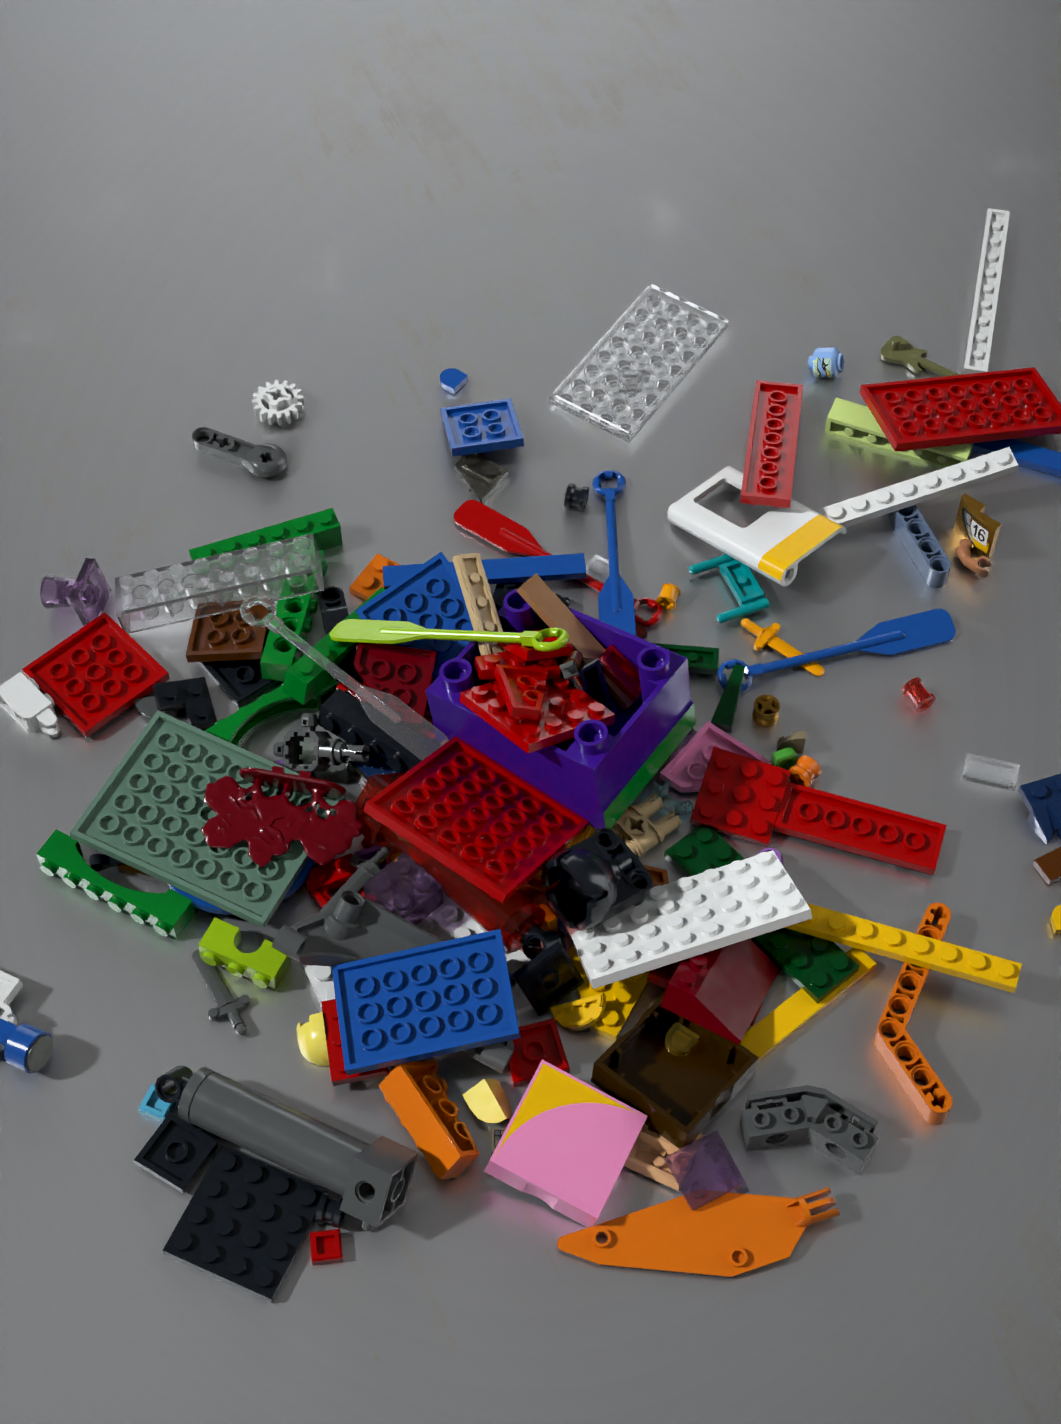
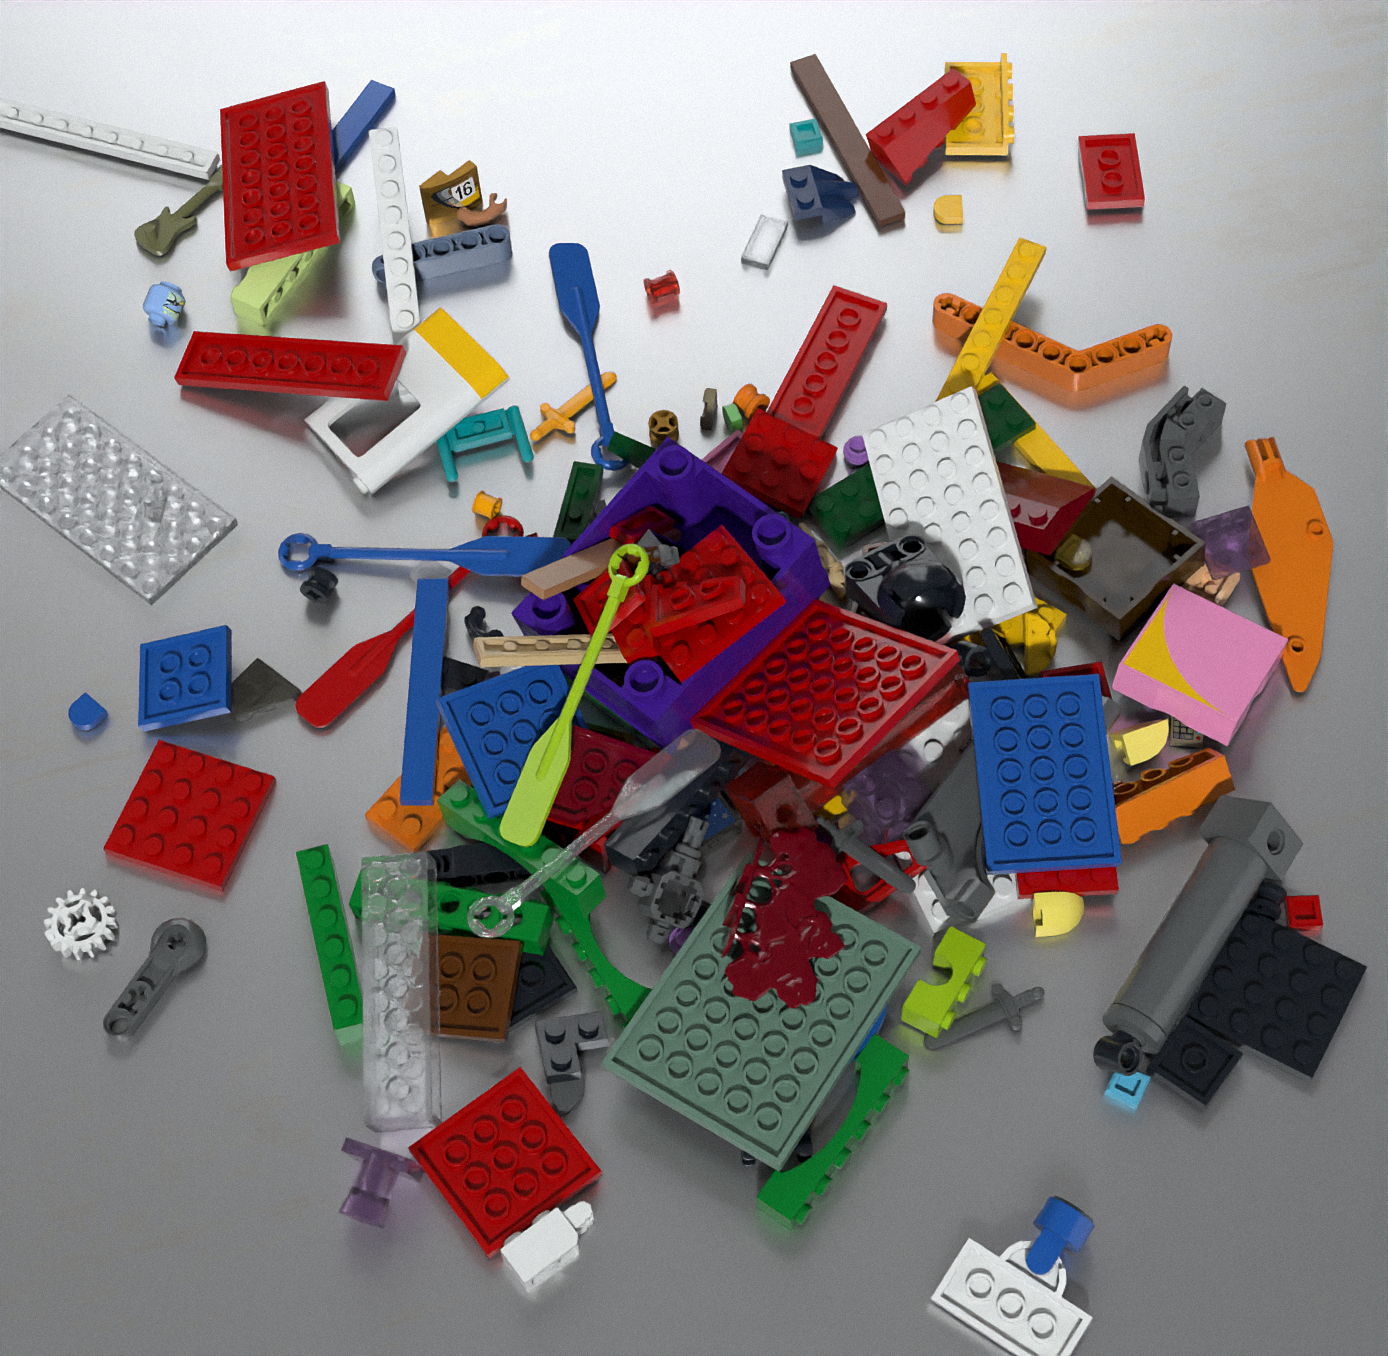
camera: 80 degrees left, 5 degrees up
none -> red plate [103,740,276,892]

